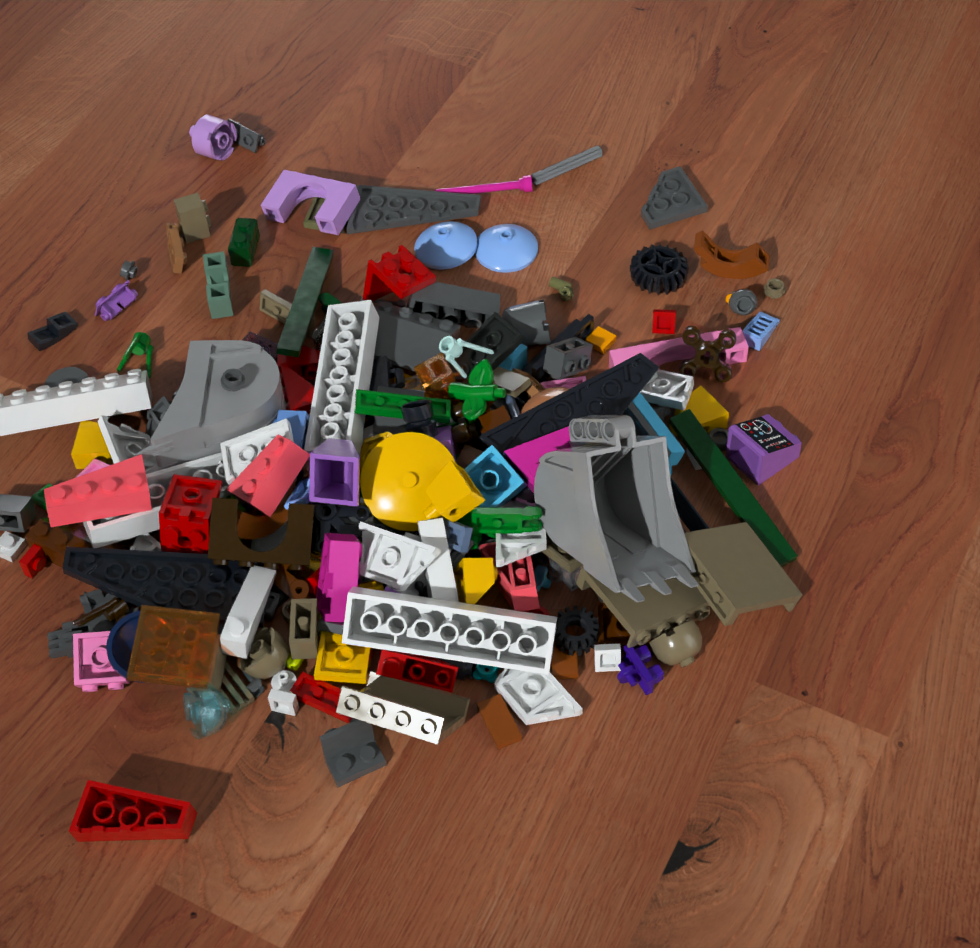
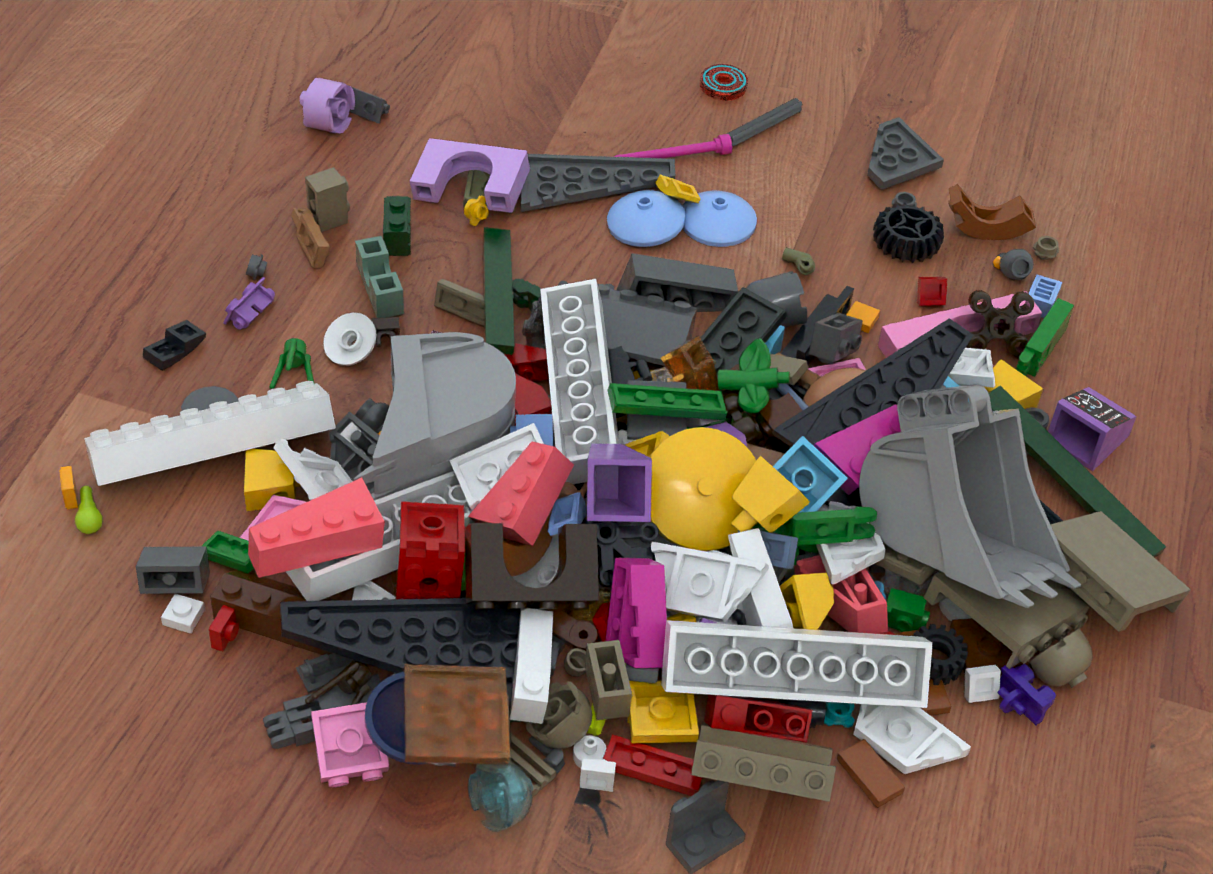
camera: 15 degrees left, 5 degrees down
dark grey plate [221,369,245,391] -> none
red bracket [362,245,436,302] -> none
black wheel [401,400,438,437] -> none
light aqua plant [439,336,494,378] -> none
none -> white dish [324,313,377,366]
none -> dark brown tile [371,317,400,347]
none -> yellow plate [464,195,489,226]
none -> yellow slope [655,175,701,203]
none -> clear red tile [700,64,748,101]
none -> green brick [887,588,930,632]
none -> dark grey plate [891,192,917,207]
none -> green hinge [1016,298,1074,377]

